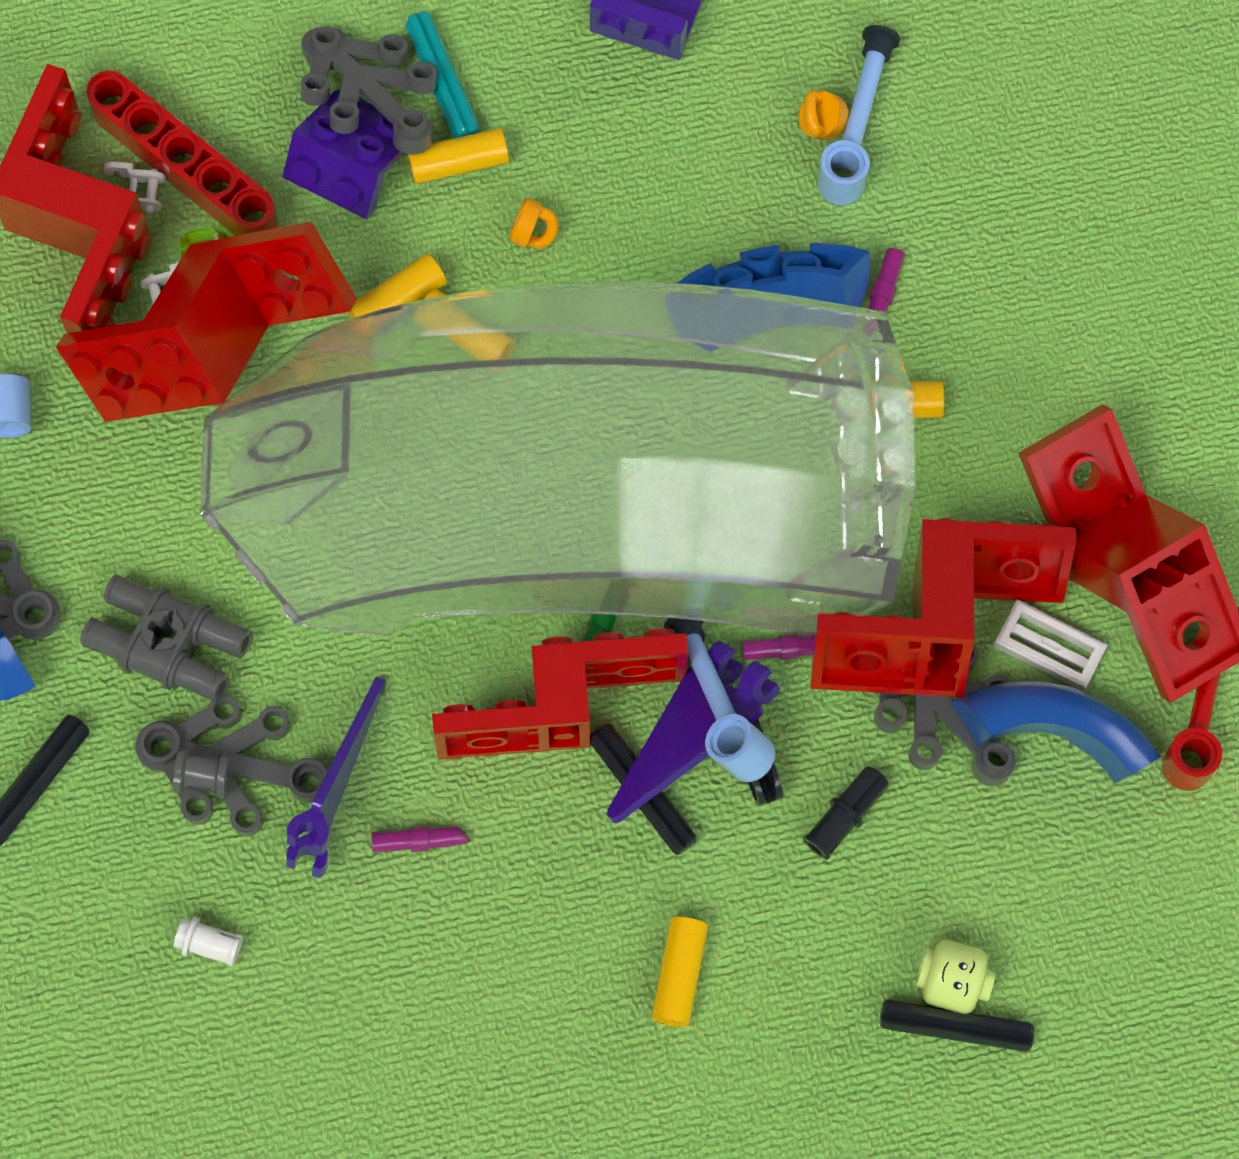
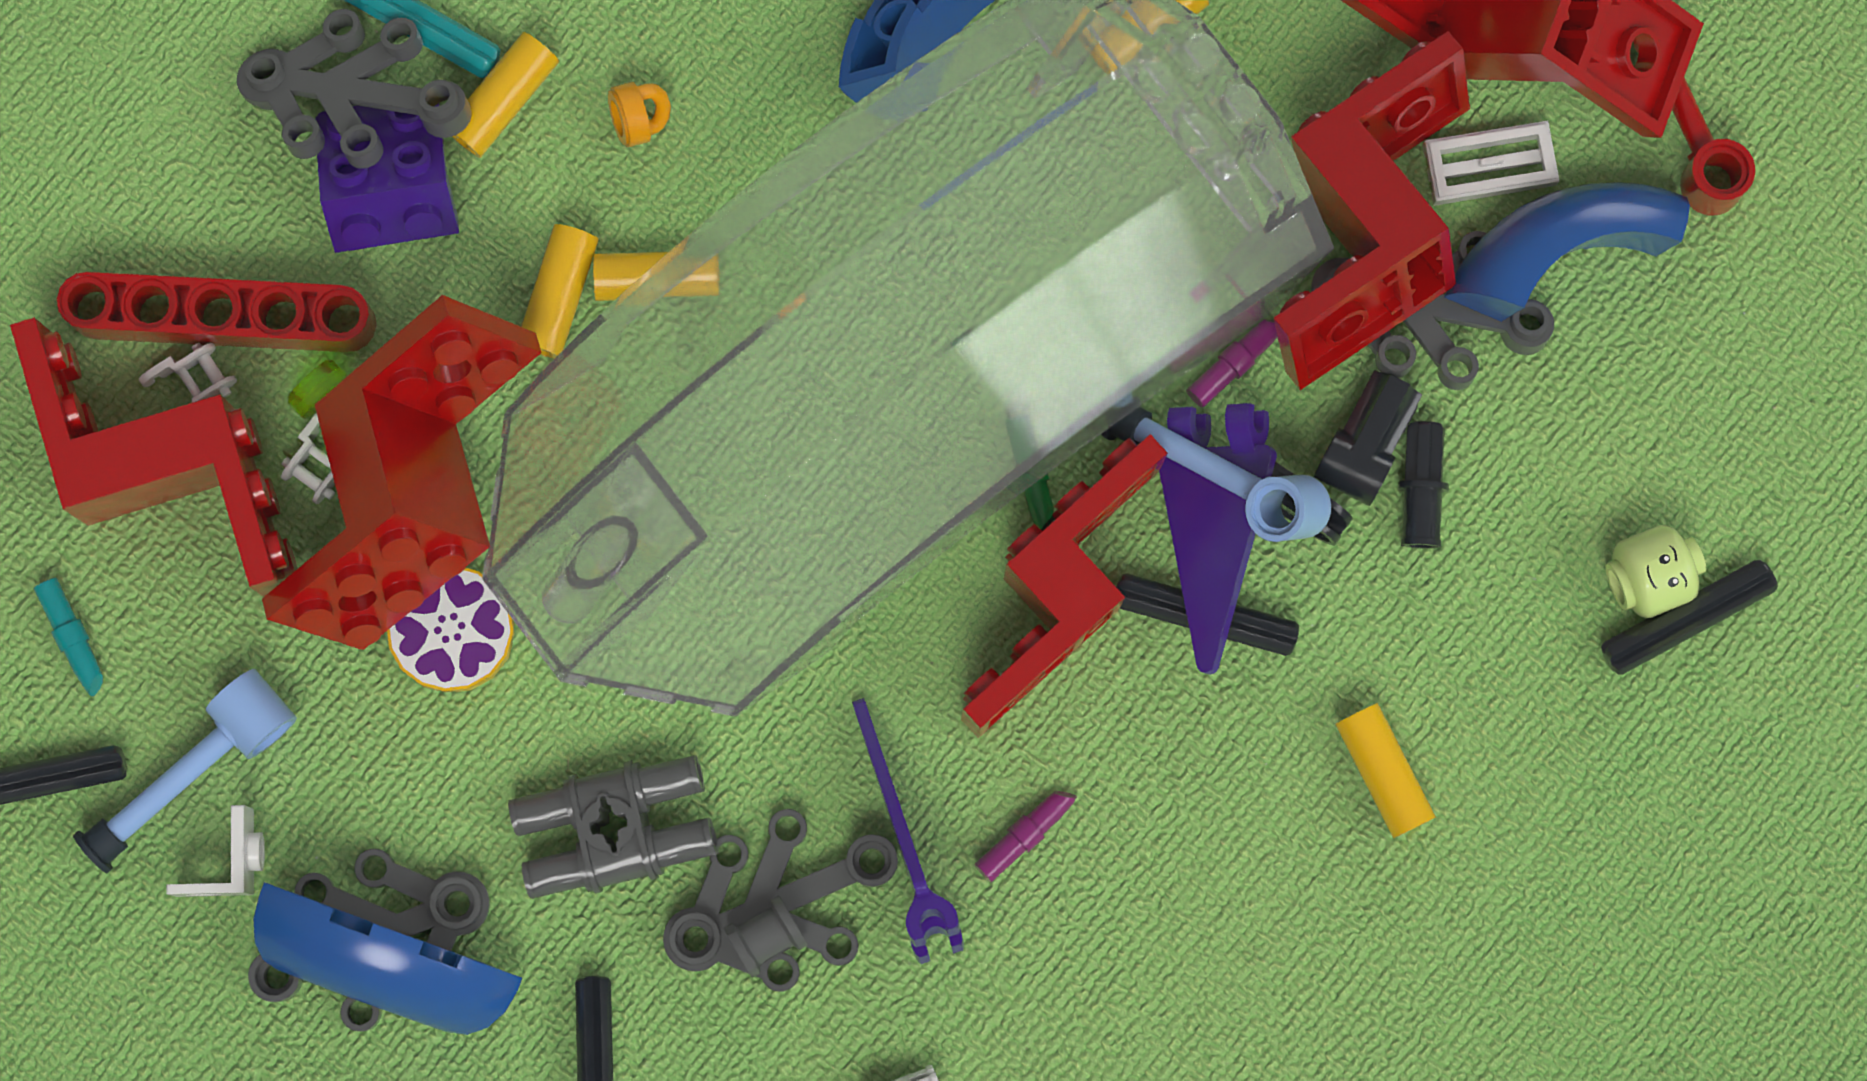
camera: 40 degrees left, 10 degrees up
none -> tile [387,568,515,692]
none -> black piece [1313,370,1422,506]

